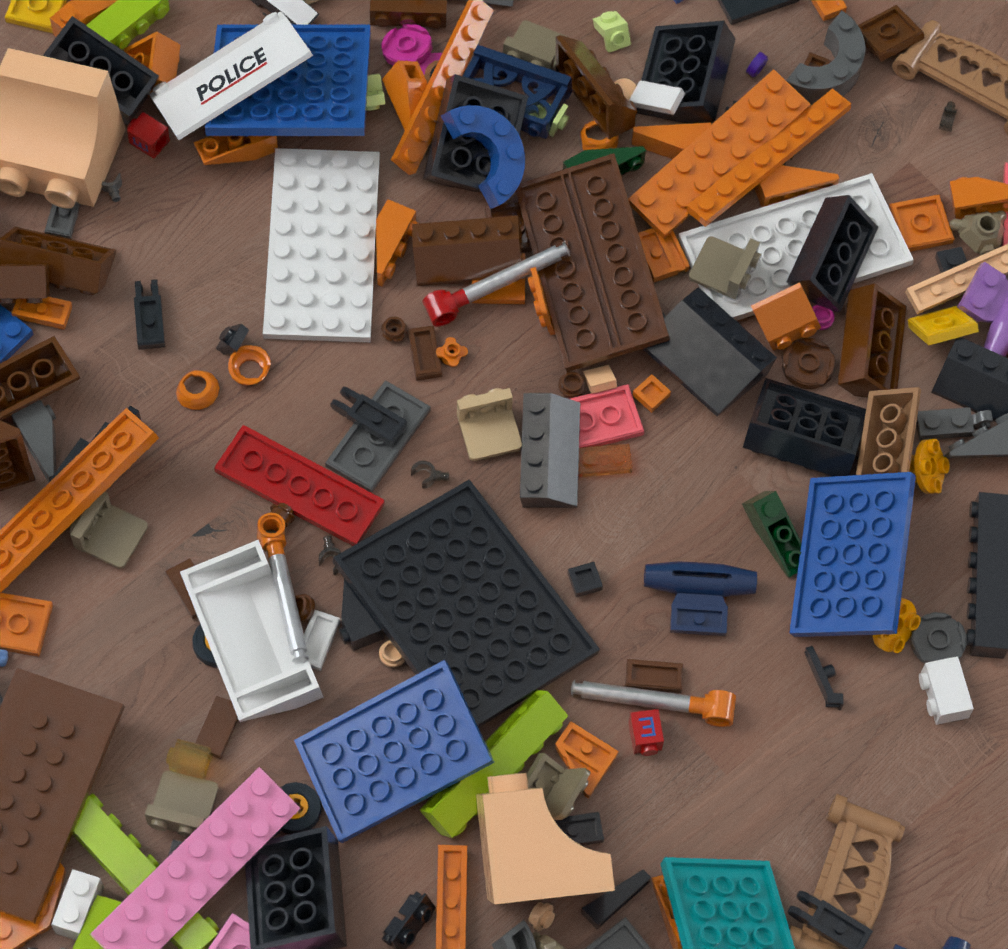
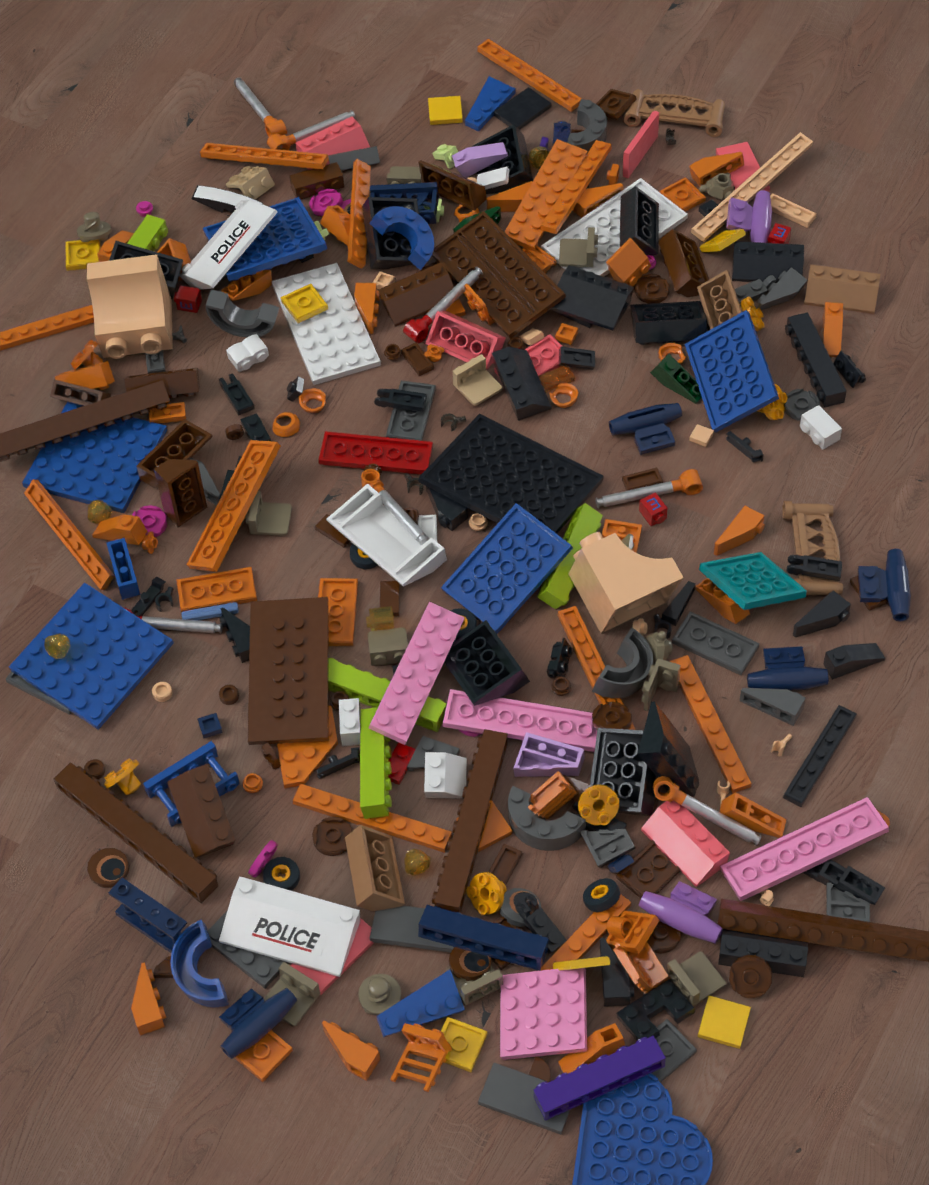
camera: 15 degrees left, 10 degrees down
black plate [567,562,603,598] -> none
none -> dark grey brick [206,289,280,337]
none -> reddish brown tile [225,424,244,440]
none -> white brick [226,334,269,372]
none -> black plate [240,413,271,441]
none -> yellow tile [281,283,328,323]
none -> orange tile [318,578,358,646]
none -> reddish brown plate [330,691,349,710]
none -> light nougat tile [372,271,396,289]
none -> coral slope [425,311,506,370]
none -> lavender slope [452,142,508,178]
none -> clear yellow cone [529,146,549,169]
none -> orange piece [550,383,578,408]
none -> clear blue bracket [553,121,571,144]
none -> black plate [559,347,595,370]
none -> orange plate [606,164,619,185]
none -> coral tile [623,110,659,178]
none -> black piece [653,614,672,639]
none -> orange piece [659,343,686,365]
none -> light nougat tile [689,424,714,447]
none -> orange slope [714,505,765,556]

